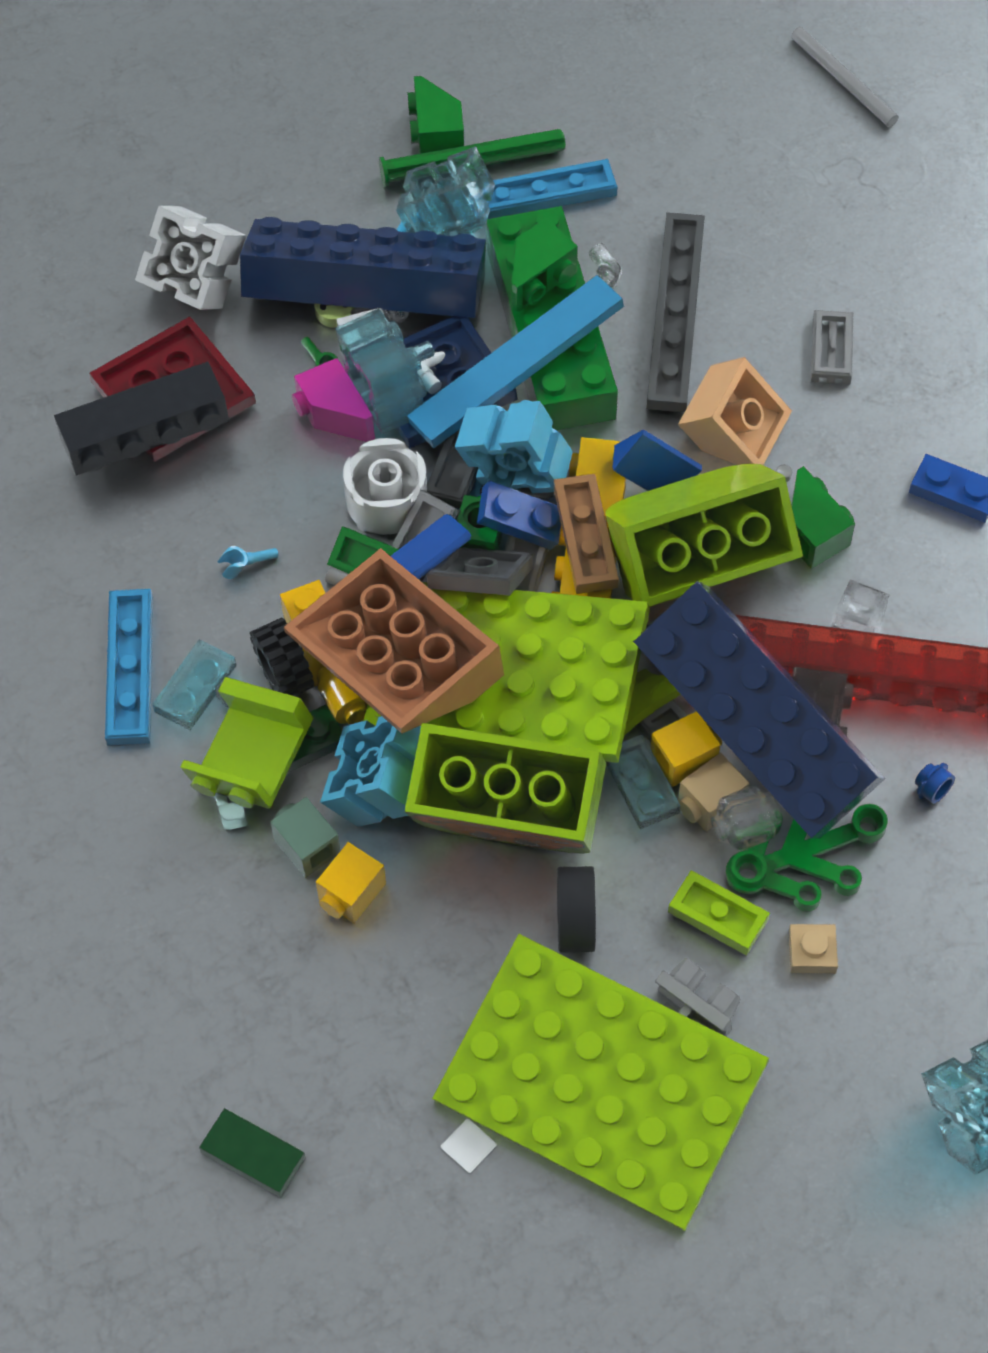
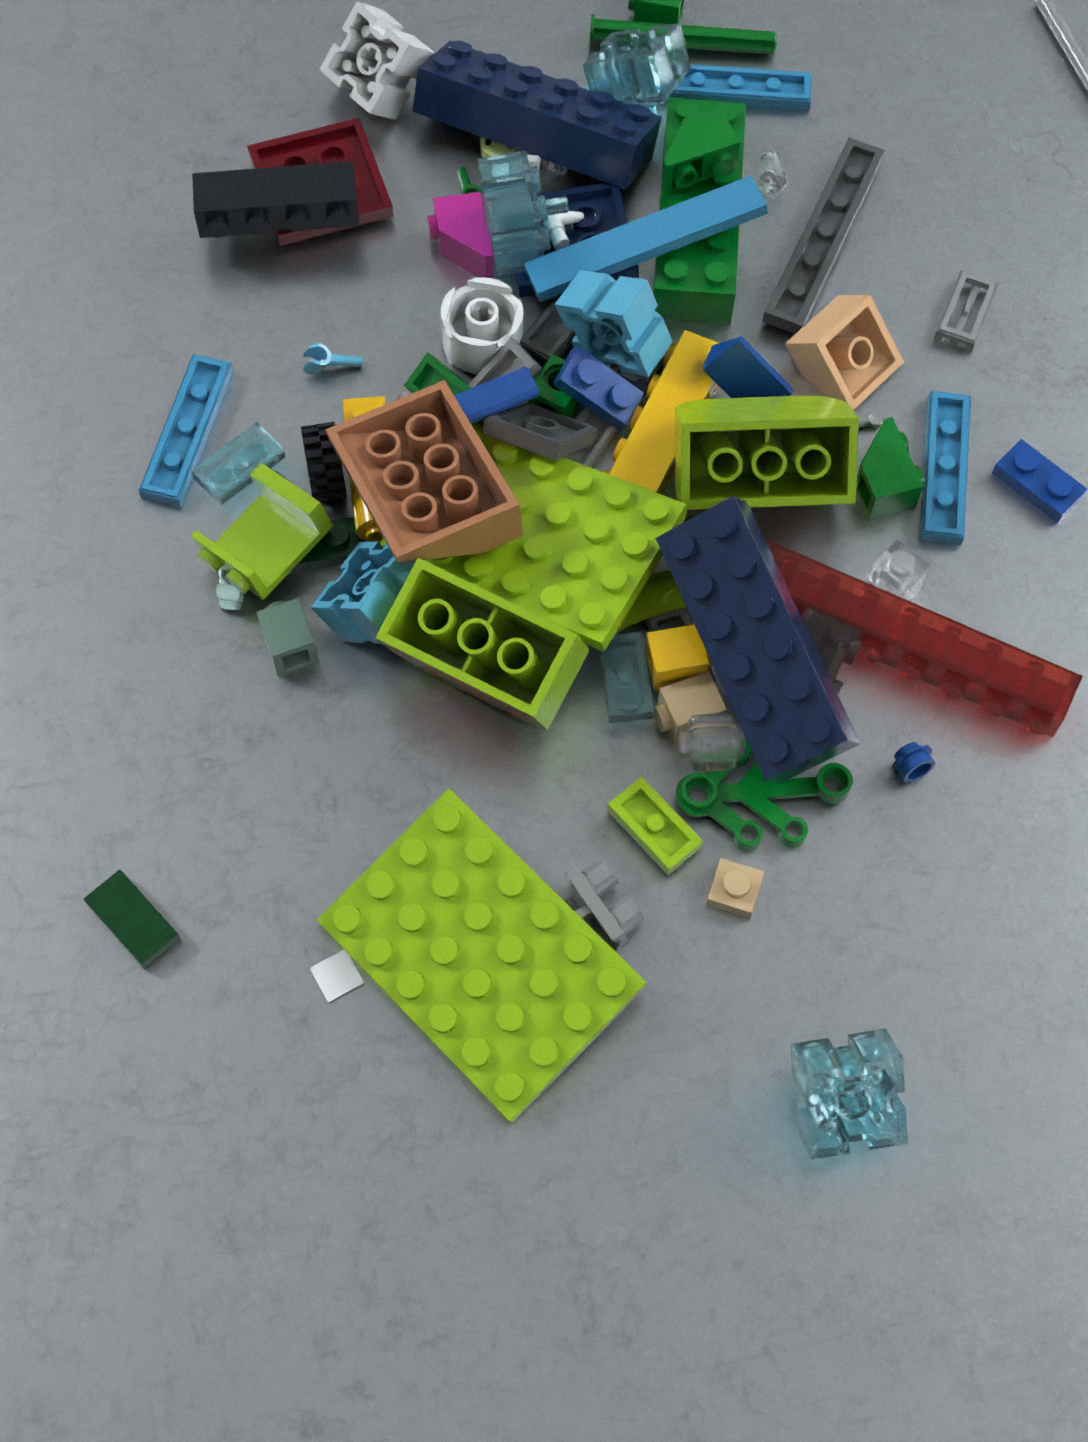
camera: 15 degrees right, 5 degrees up
yellow brick [316,842,386,924] -> none
medium nougat plate [554,474,619,594] -> none
black tyre [557,866,596,952] -> none
none -> dark azure tile [919,391,971,545]

